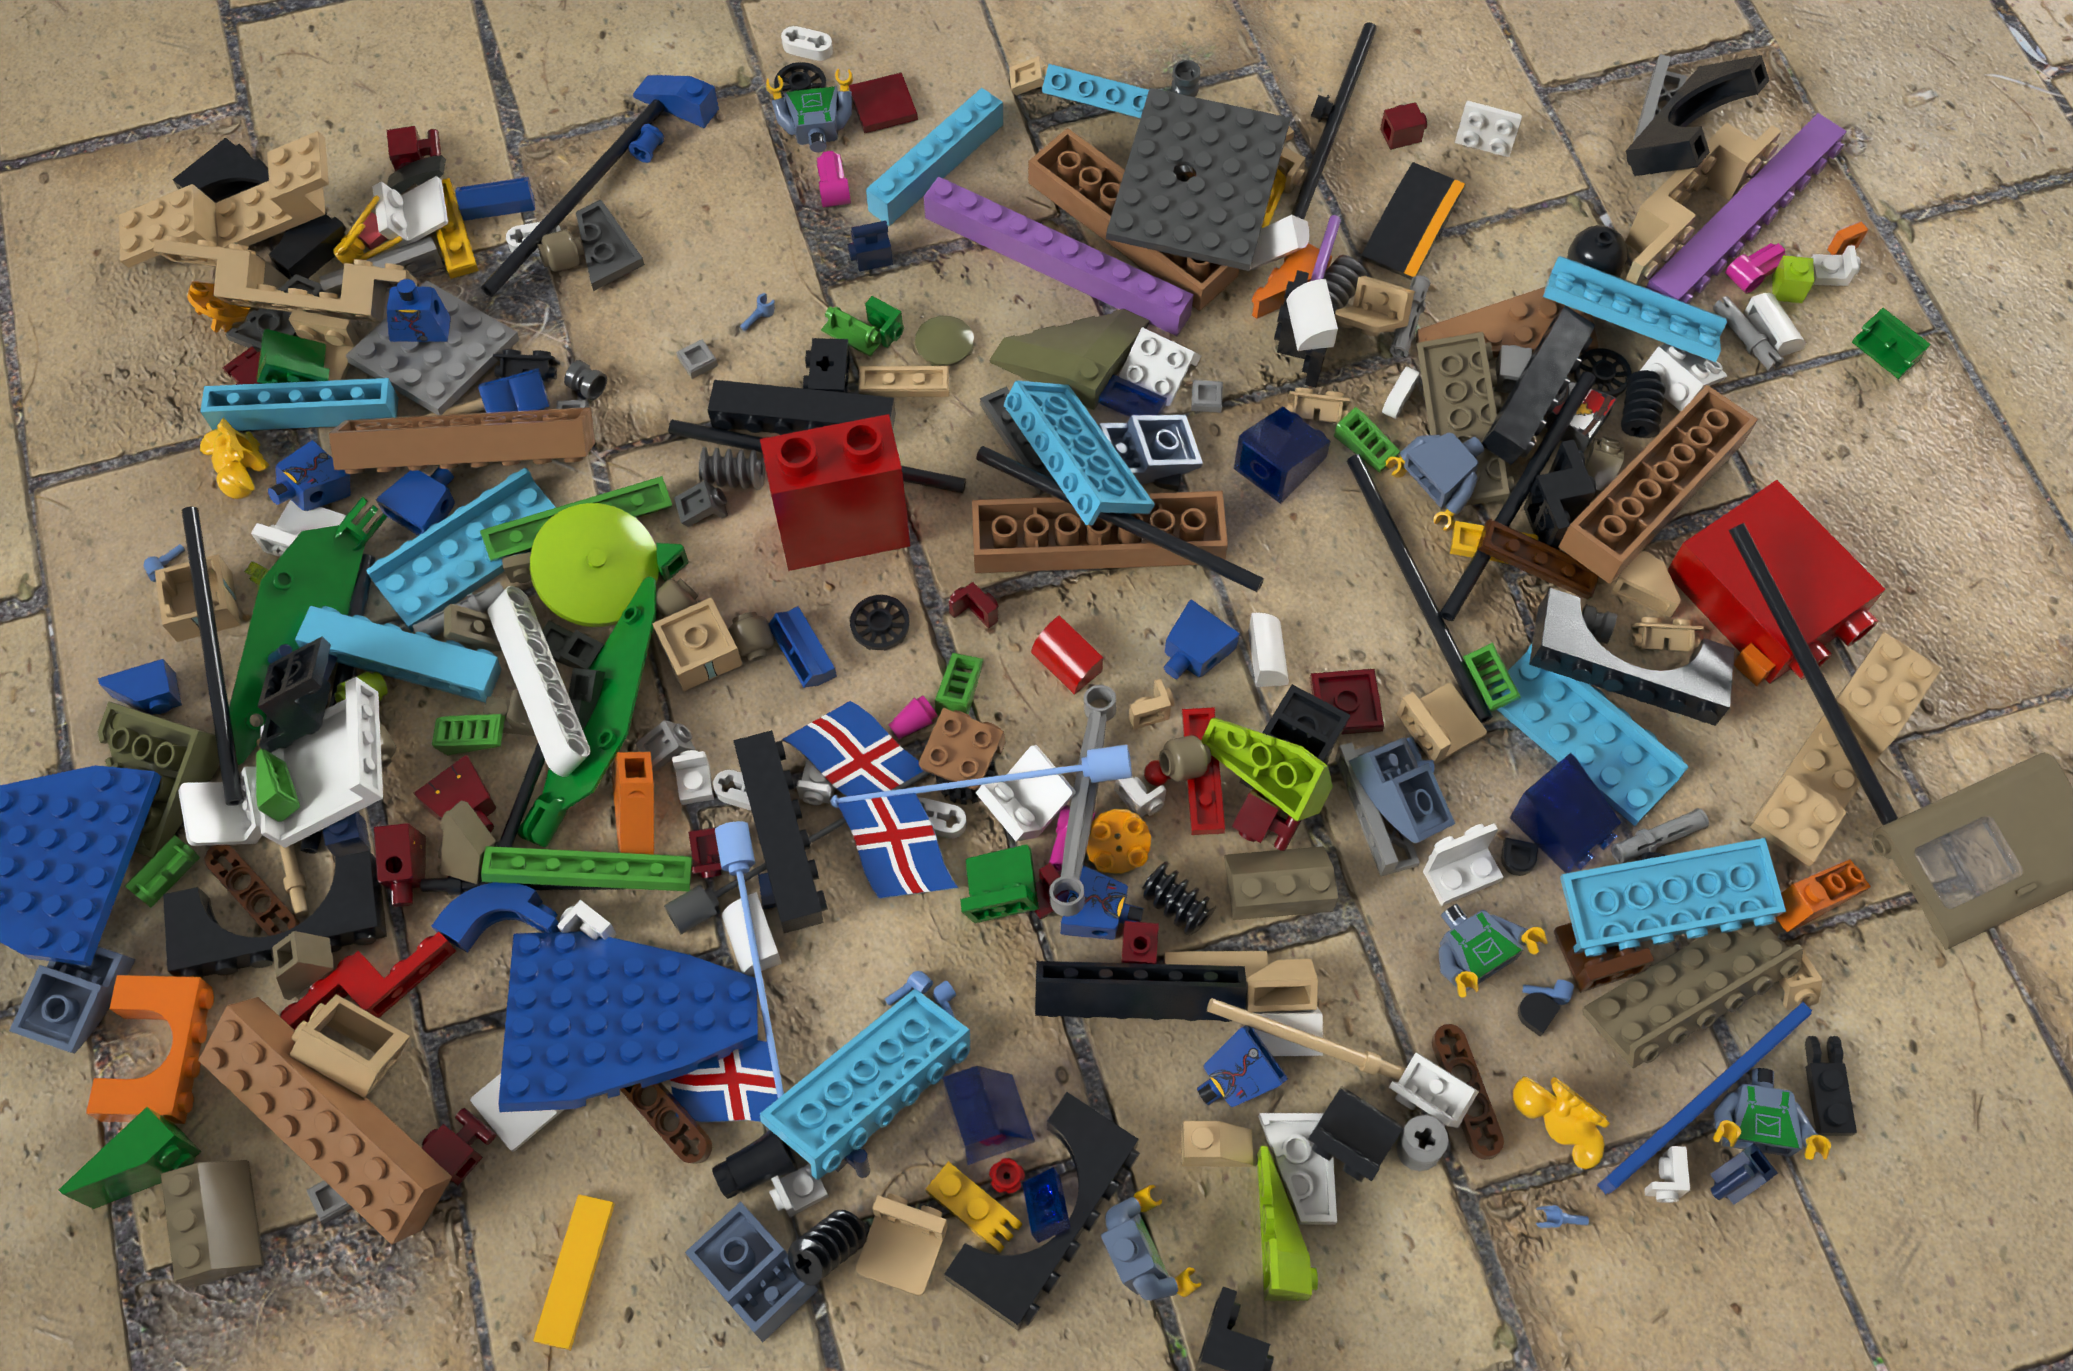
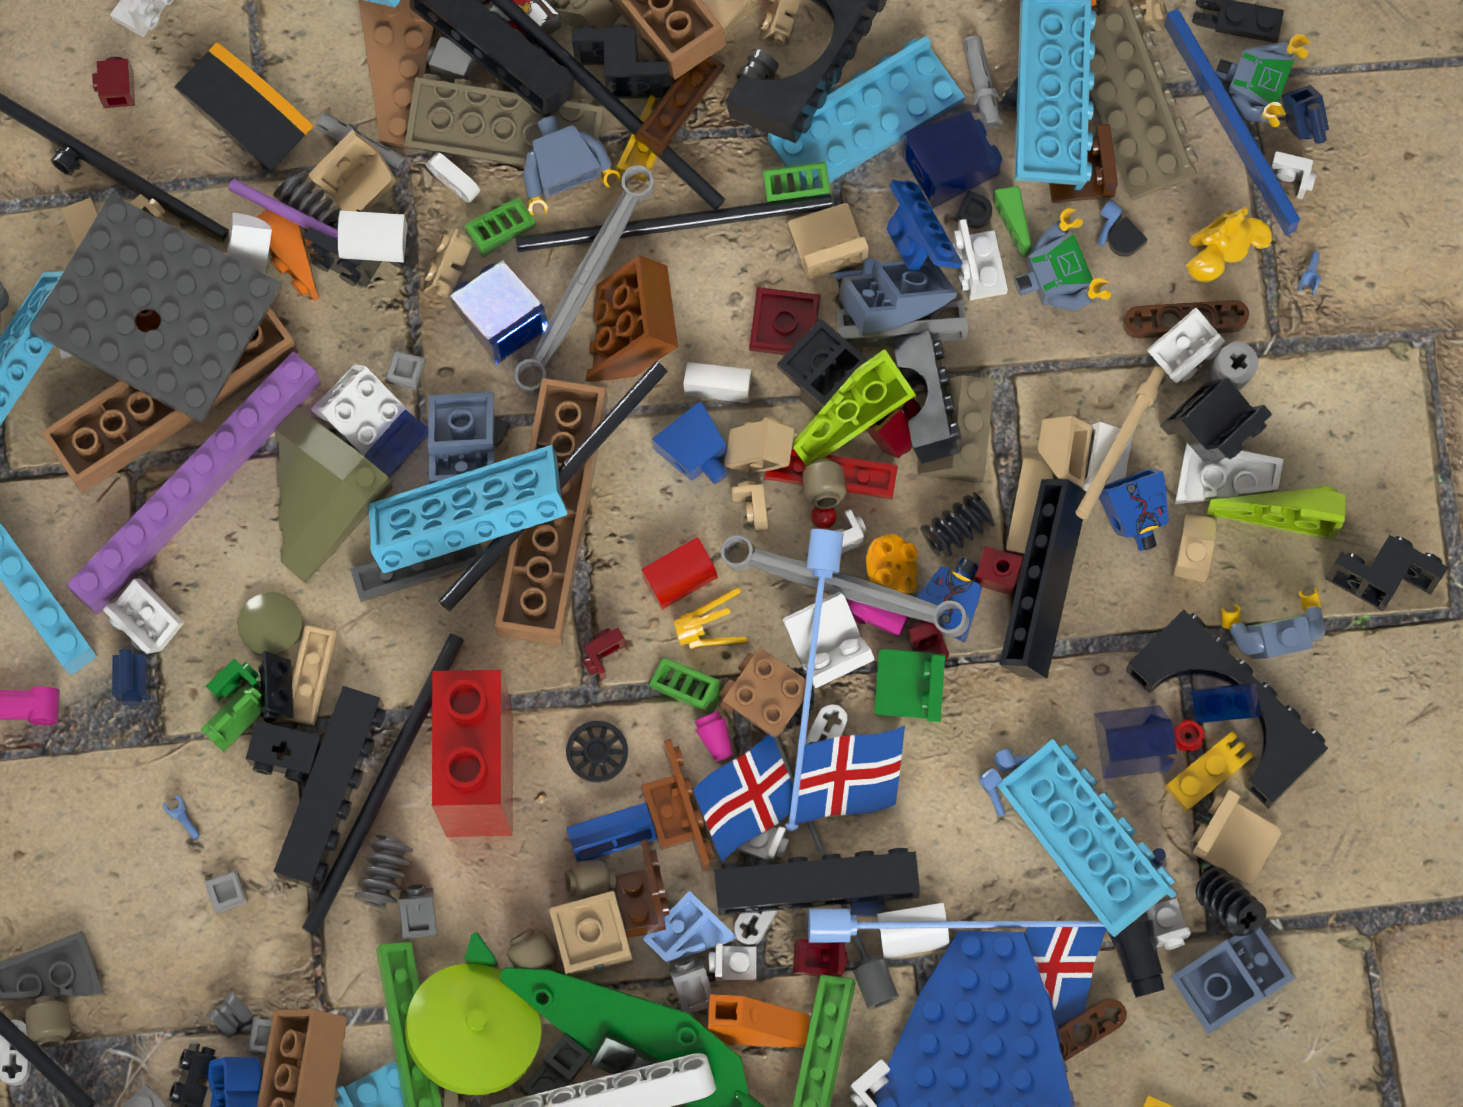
camera: 75 degrees left, 10 degrees up
none -> white bracket [103,578,184,654]
none -> black hinge [258,651,294,723]
none -> light grey piece [514,165,655,394]
none -> dark orange wedge [586,255,678,382]
none -> reddish brown bracket [615,839,670,938]
none -> dark orange bracket [641,739,714,871]
none -> light blue wing [642,891,736,964]
none -> yellow plant [673,587,749,649]
none -> tan brick [724,417,794,475]
none -> blue bracket [886,180,963,271]
none -> arch [893,329,962,464]
none -> bright green slope [993,186,1031,257]

